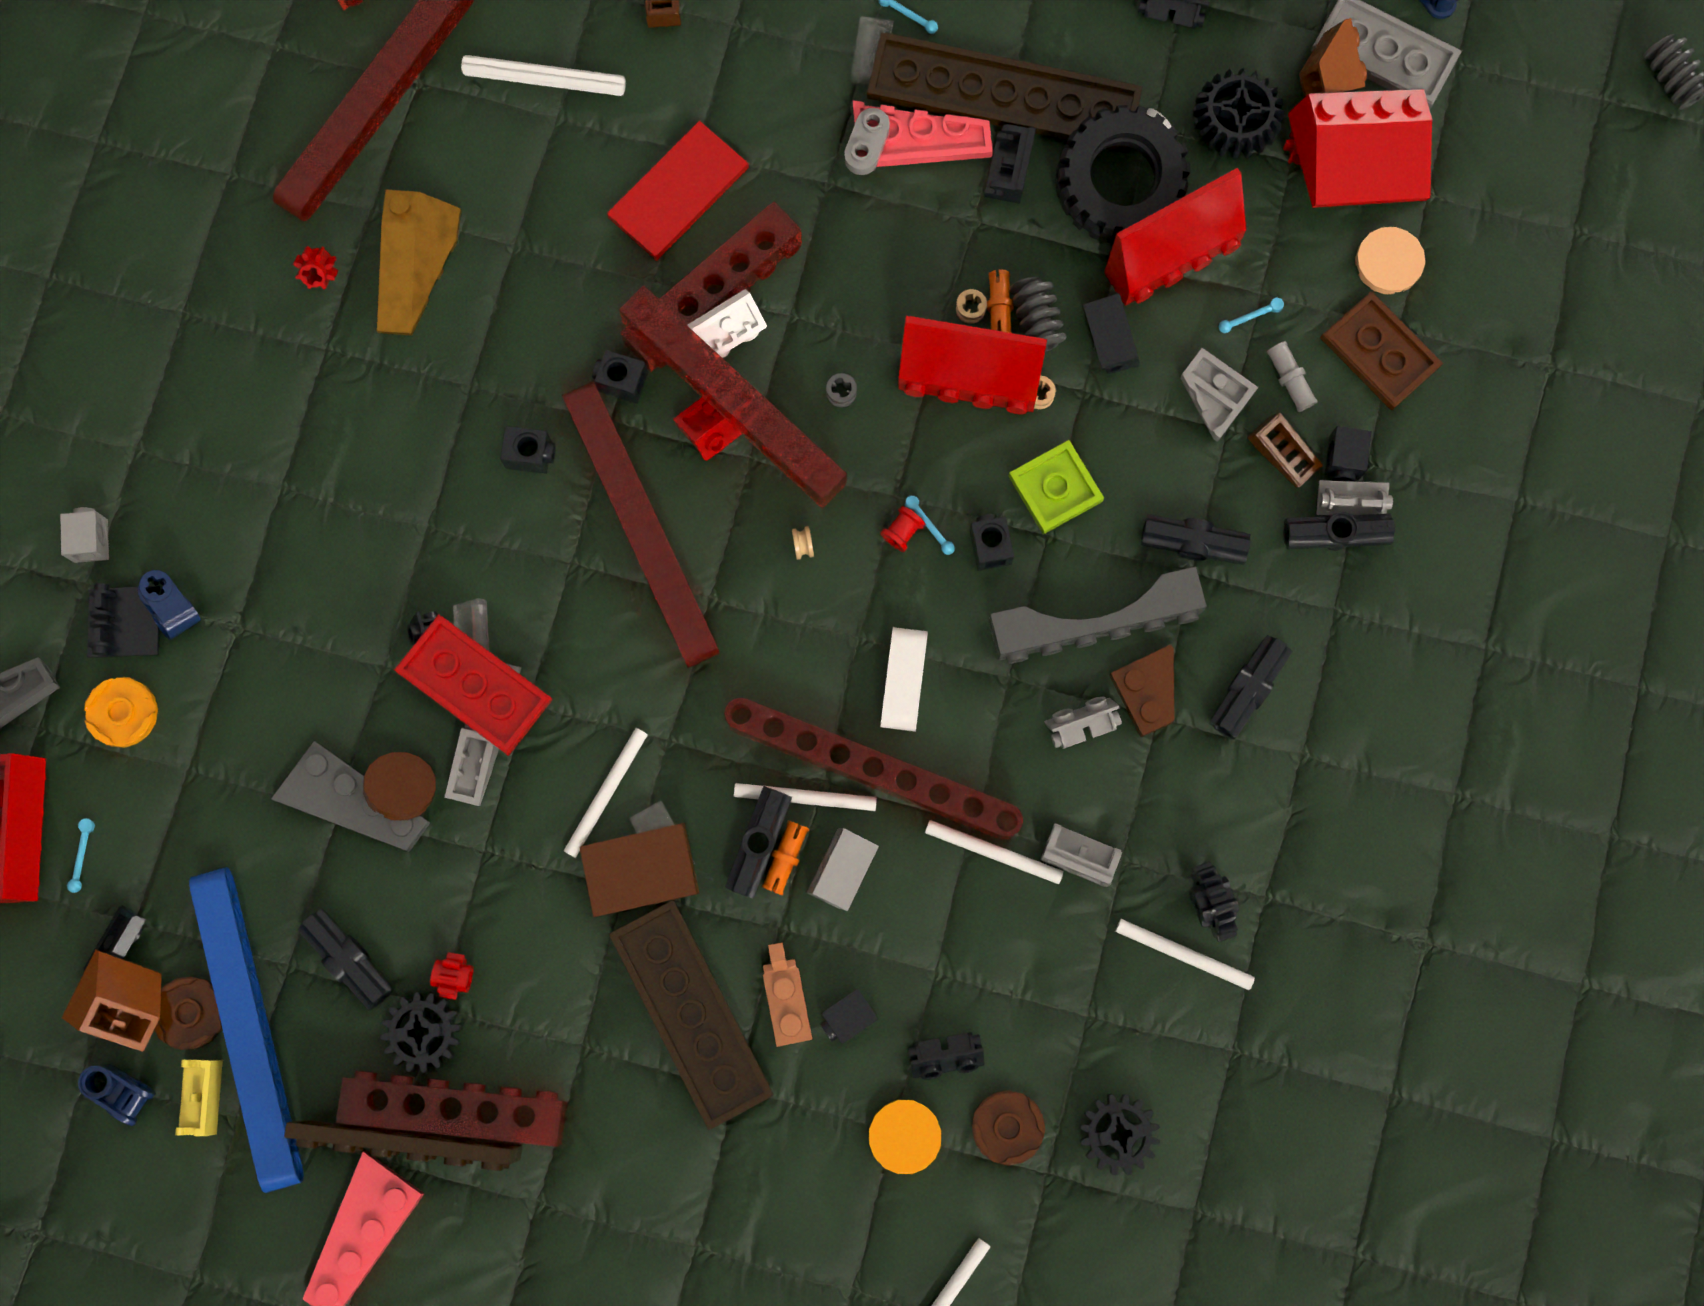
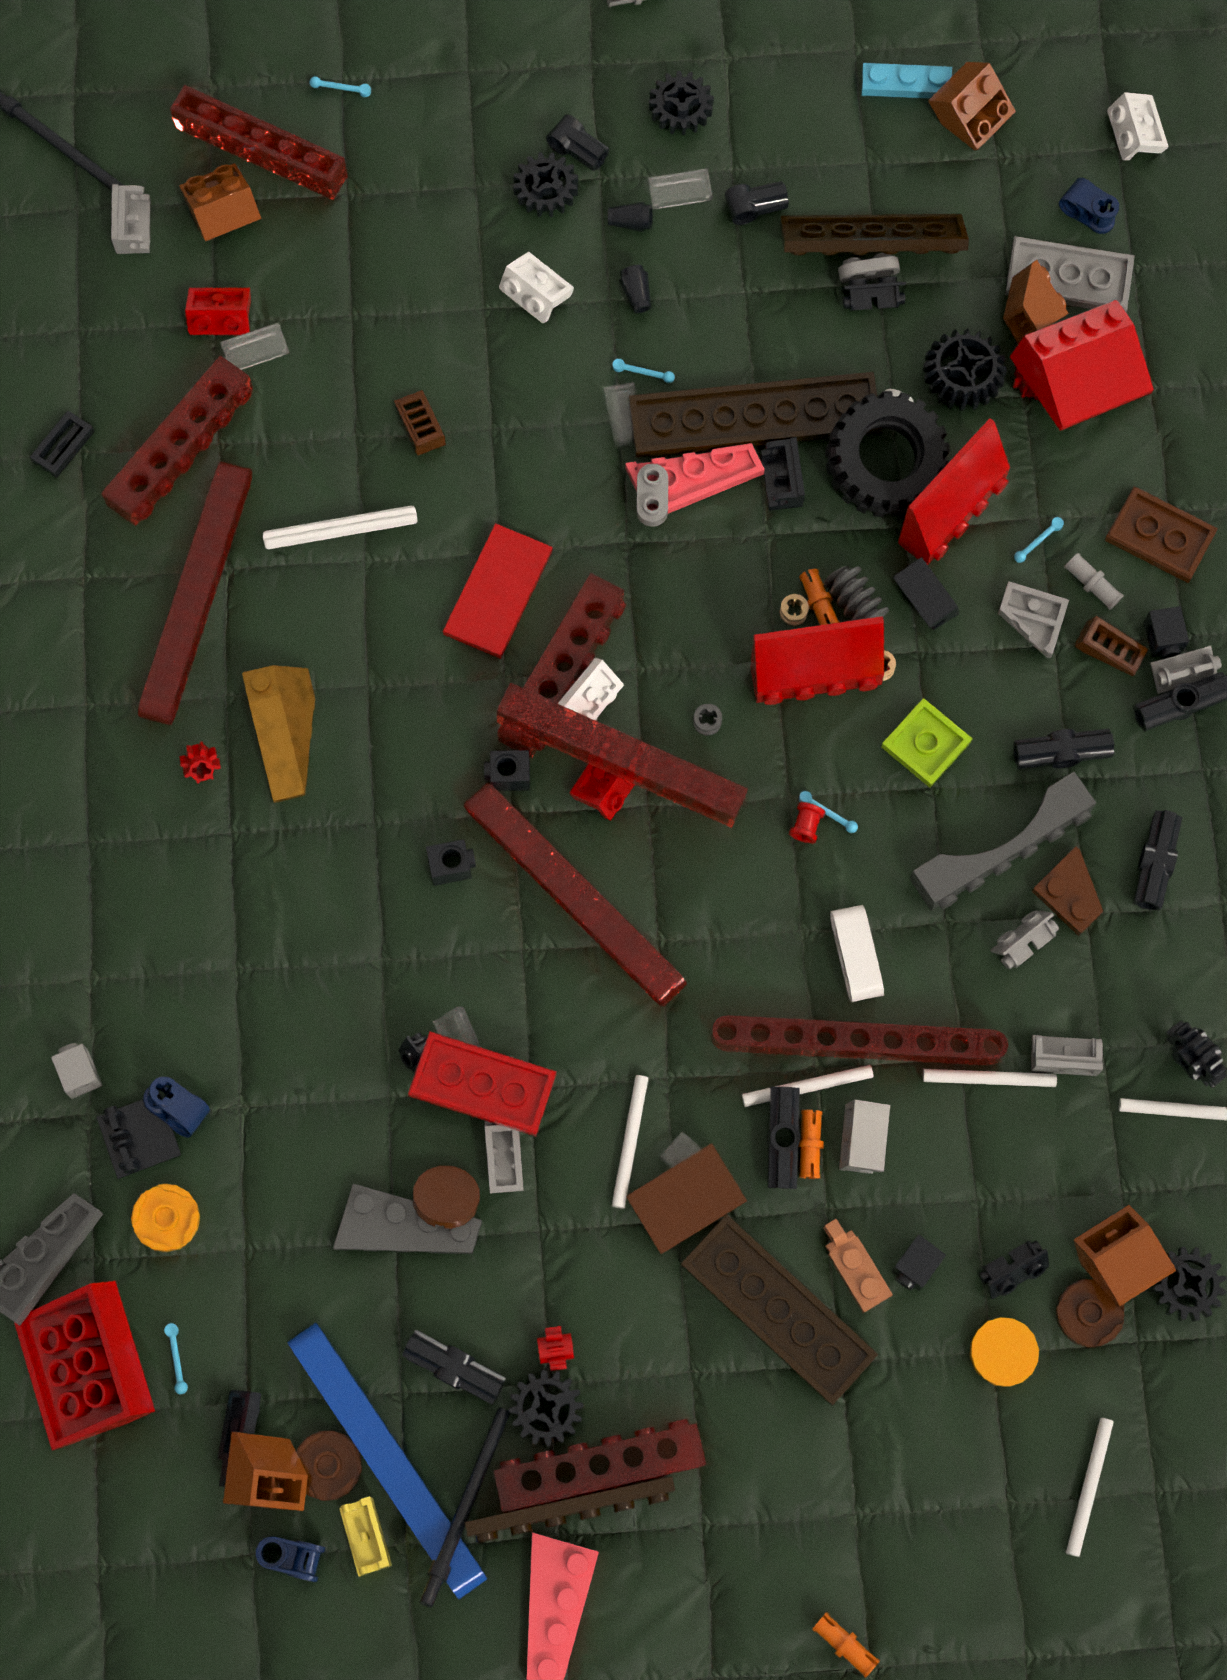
camera: 20 degrees left, 5 degrees down
tan bush [792,526,814,560] -> none
black brick [970,514,1014,571] -> none
light nougat tile [1355,227,1425,295] -> none
none -> black bar [419,1408,510,1608]
none -> dark orange slope [1074,1205,1176,1307]

